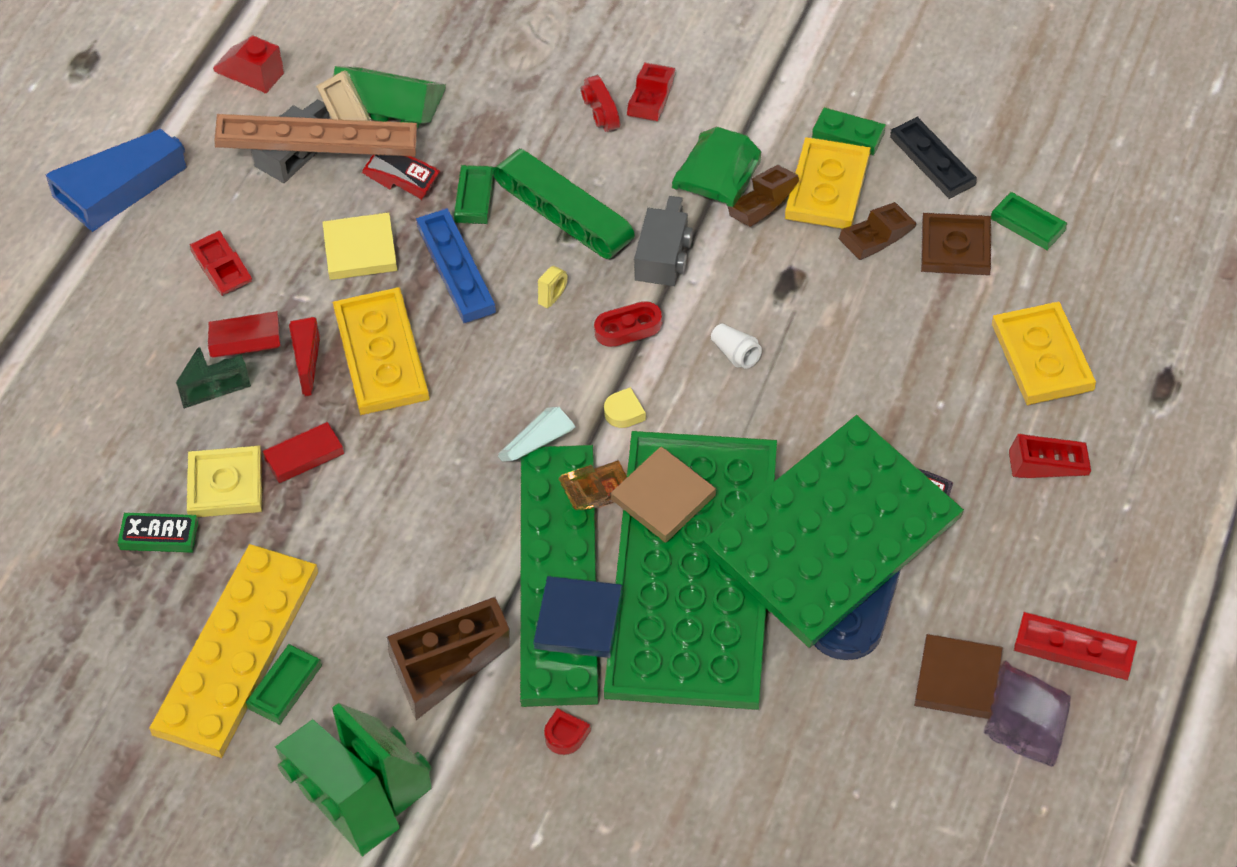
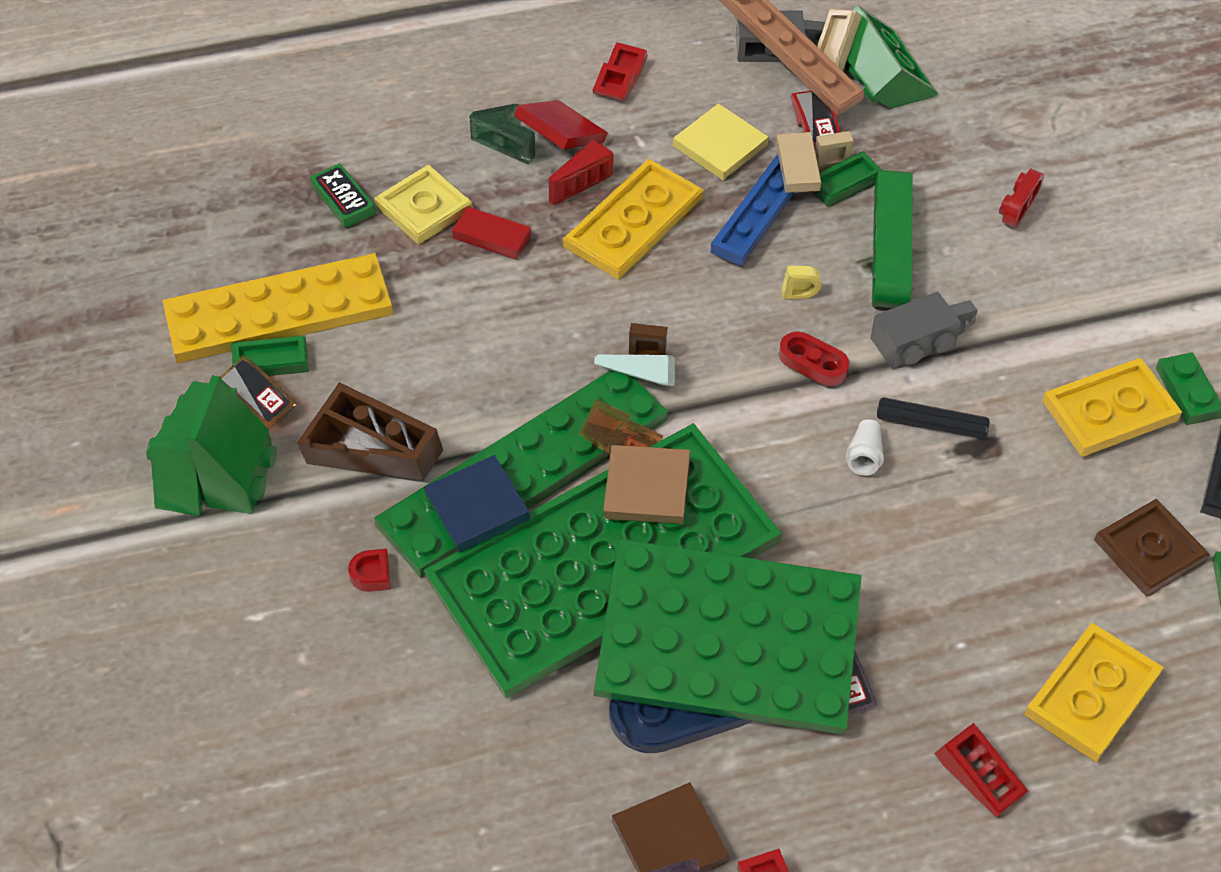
camera: 50 degrees right, 0 degrees up
light yellow tile [604,387,646,428] -> none
red slope [627,62,676,121] -> none
green slope [672,127,762,208] -> none
reddish brown slope [728,164,799,227] -> none
reddish brown slope [838,202,917,260] -> none
none -> slope [220,356,296,430]
none -> reddish brown tile [629,323,668,355]
none -> tan tile [776,132,821,193]
none -> tan plate [815,131,854,170]
none -> black axle [877,397,990,439]

